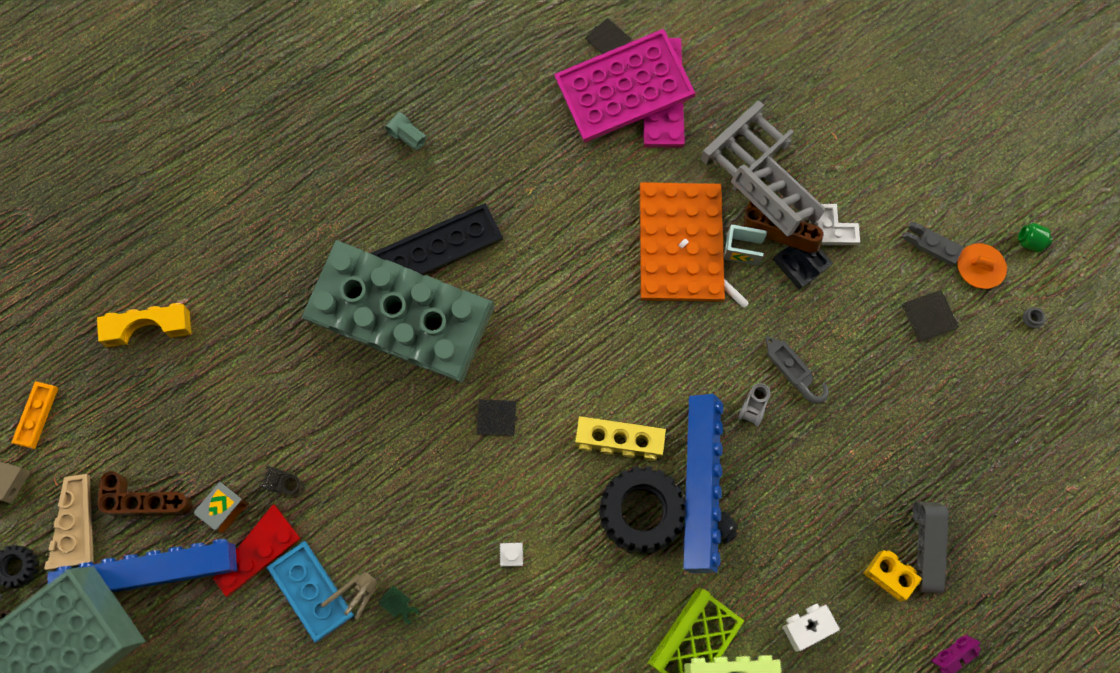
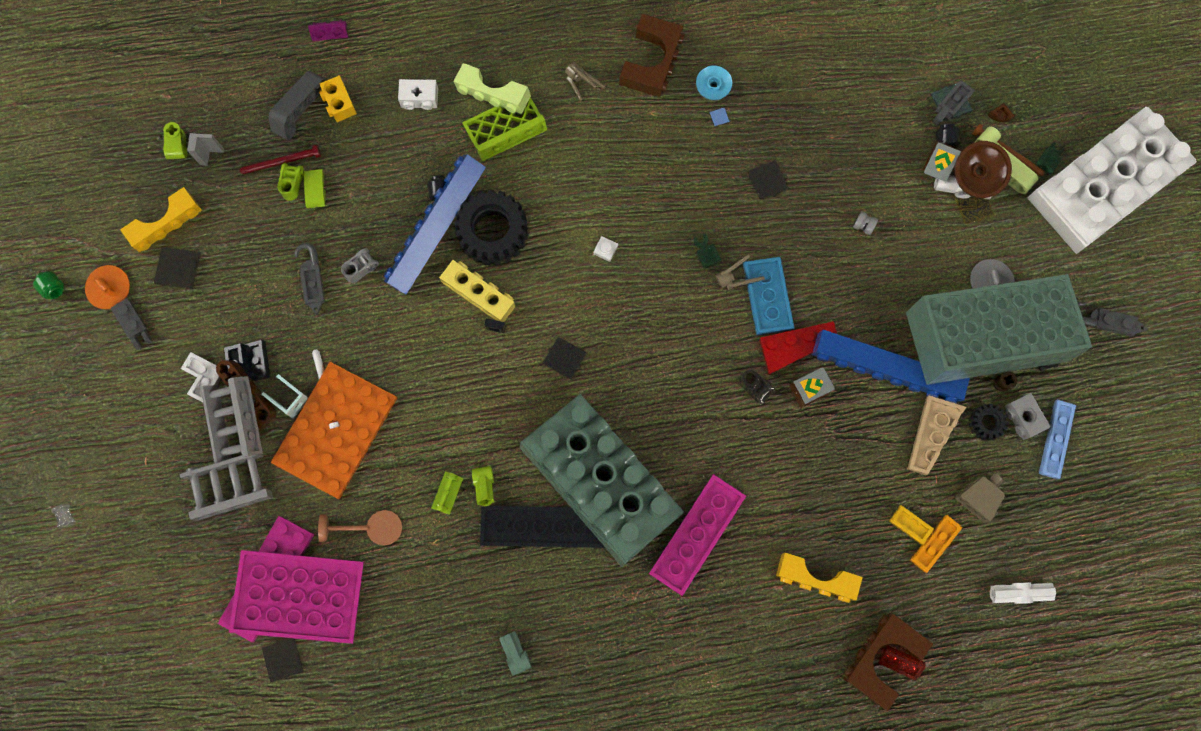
camera: 150 degrees left, 5 degrees up
reddish brown beam [98,471,192,517] -> none
dark grey plate [1023,308,1045,328] -> none
none -> clear bush [51,503,76,529]
none -> yellow arch [120,187,202,253]
none -> lime piece [163,122,188,160]
none -> light grey panel [187,133,225,166]
none -> dark red bar [240,145,321,174]
none -> lime piece [277,163,304,201]
none -> lime slope [304,169,326,208]
none -> nougat piece [318,510,402,546]
none -> lime hinge [431,471,464,515]
none -> lime piece [472,466,494,506]
none -> black tile [484,318,506,333]
none -> dark pink plate [649,474,746,596]
none -> reddish brown arch [843,613,933,711]
none -> clear red plate [878,645,925,681]
none -> yellow plate [889,505,934,545]

